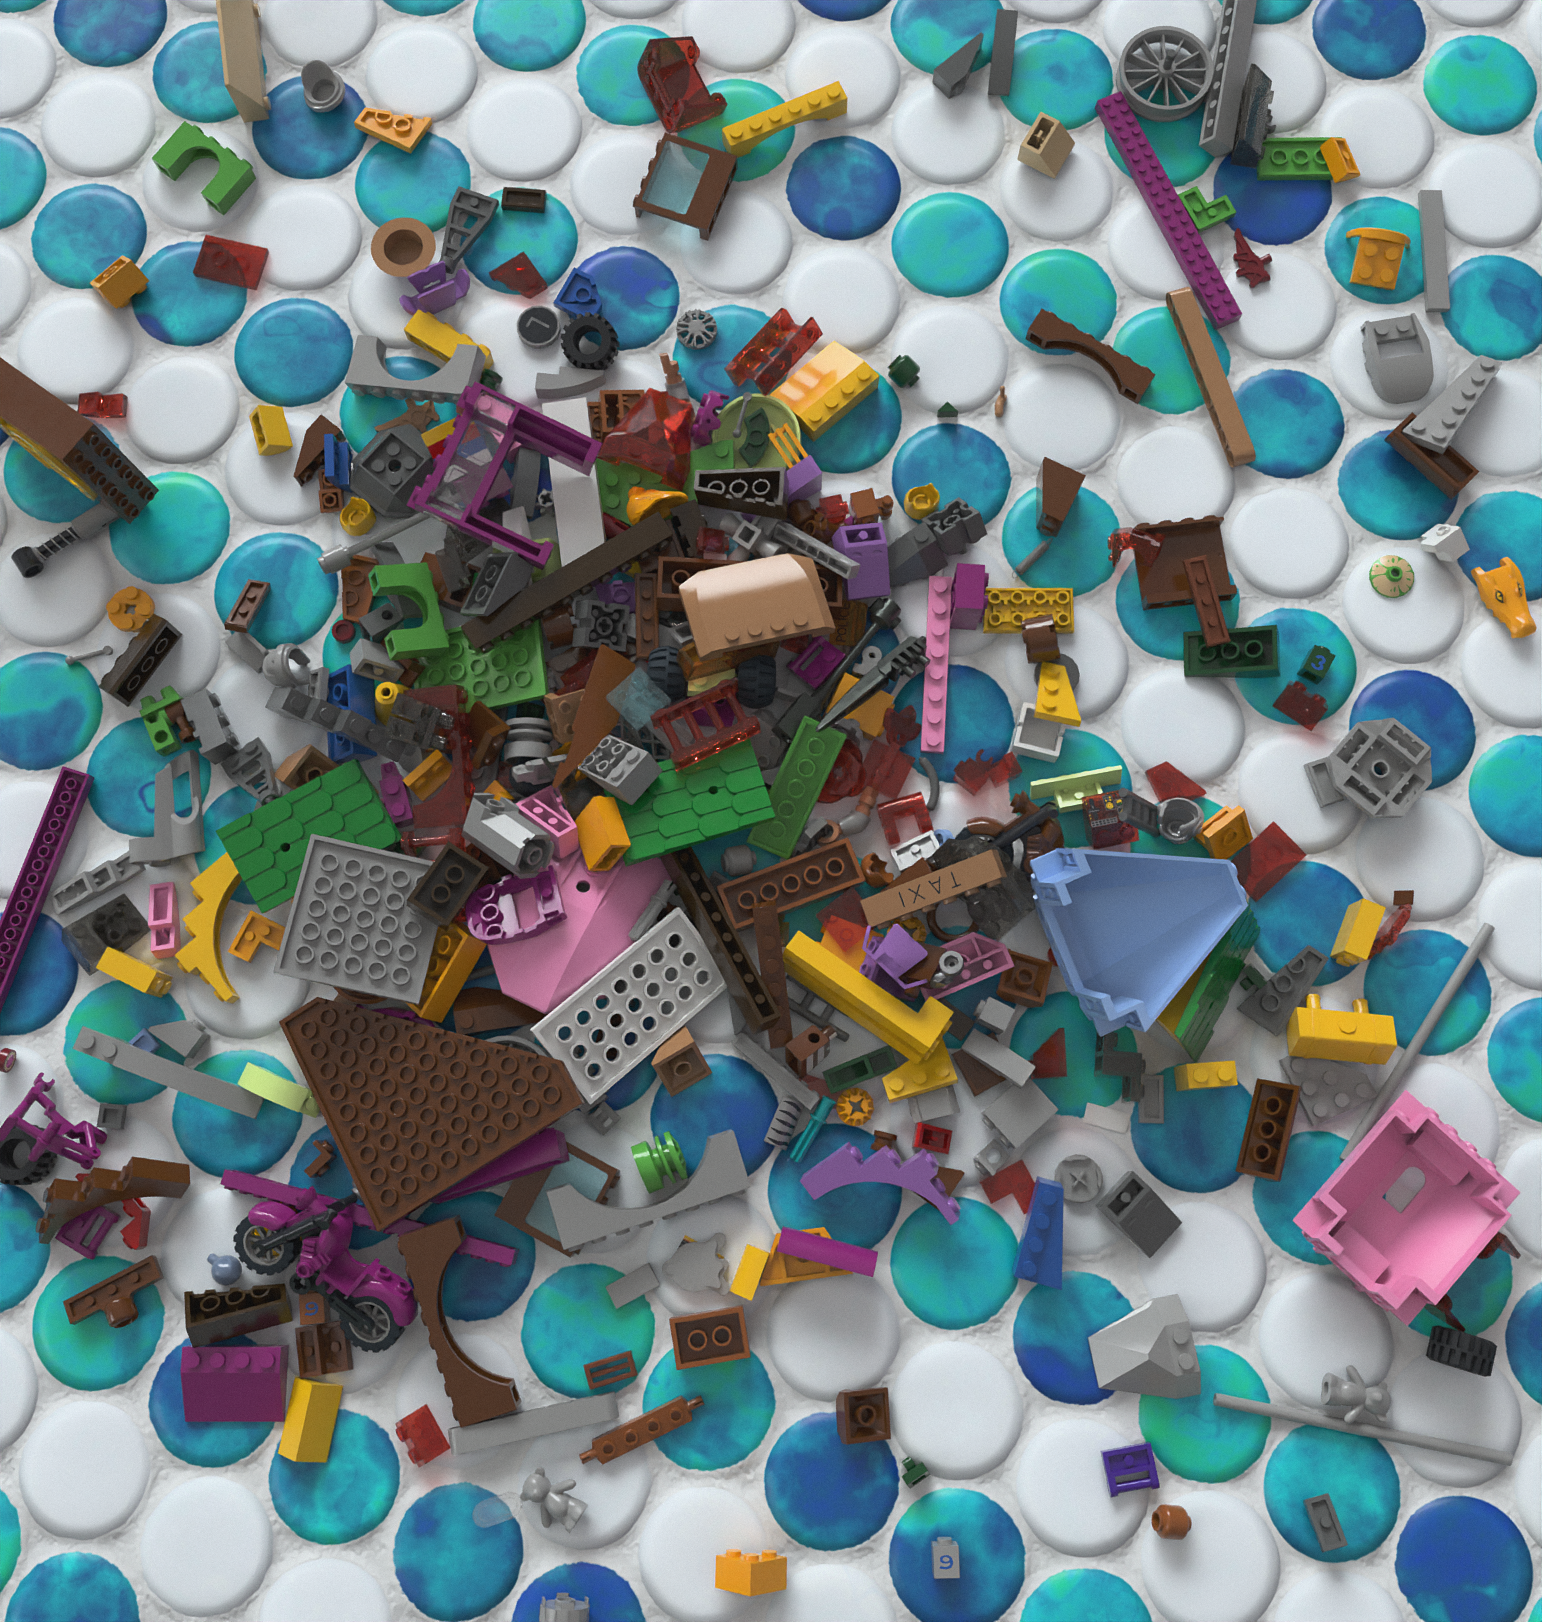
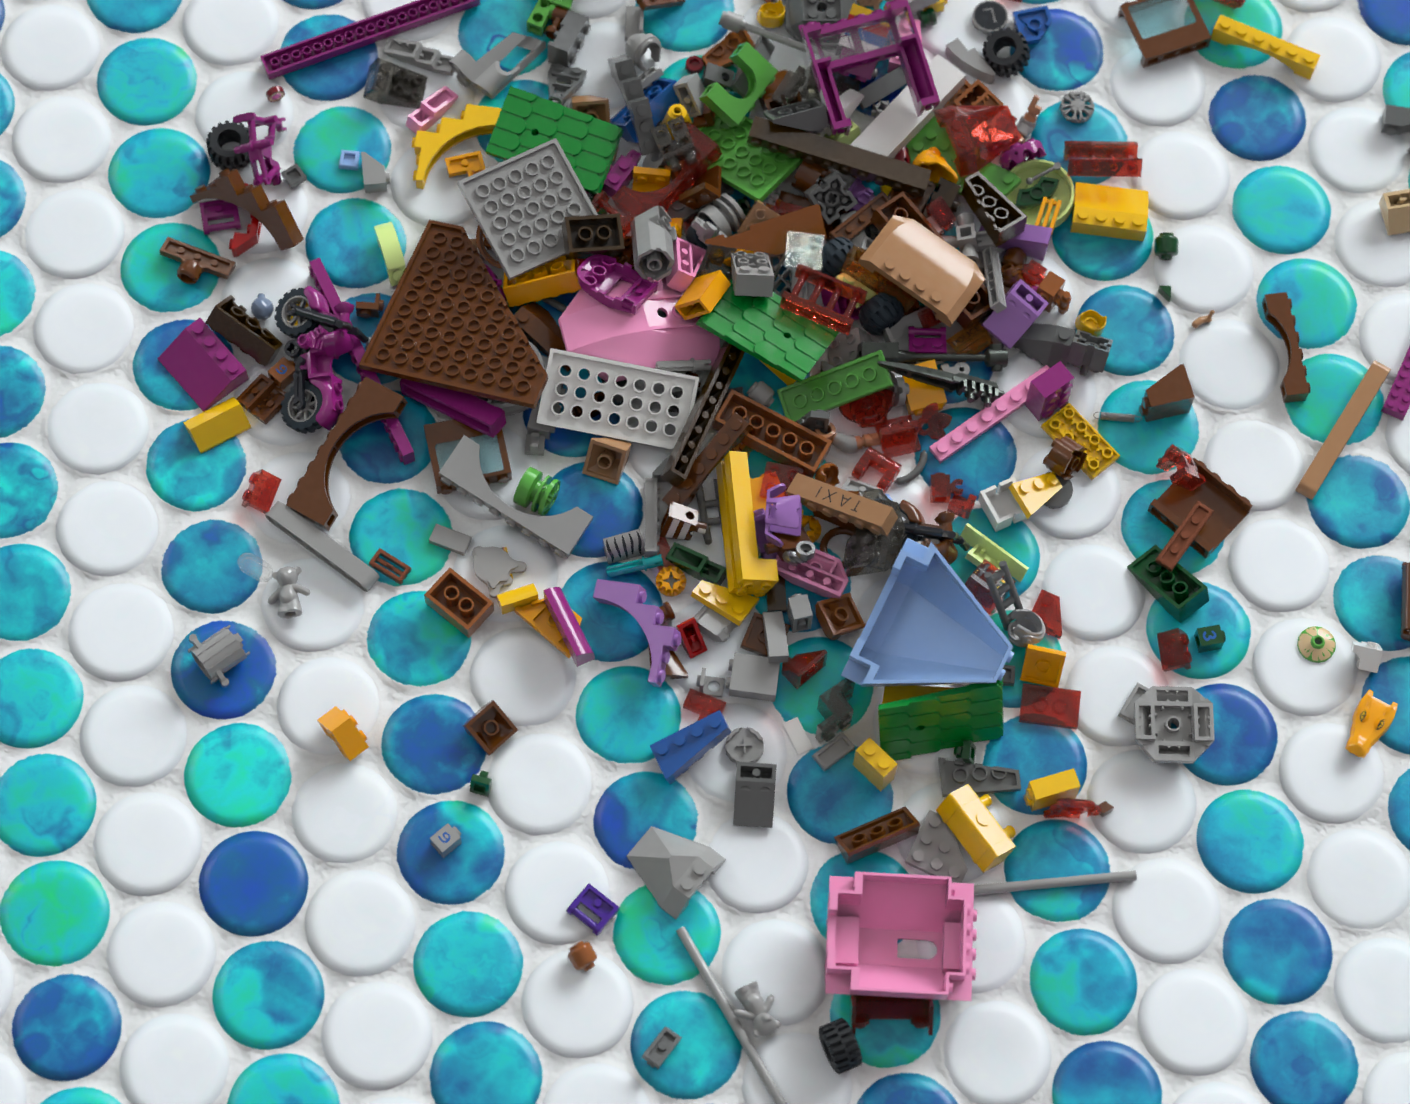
camera: 45 degrees right, 10 degrees down
light grey slope [72,1026,265,1119] -> none
yellow brick [96,947,173,998] -> none
dark orange plate [579,1395,705,1465] -> none

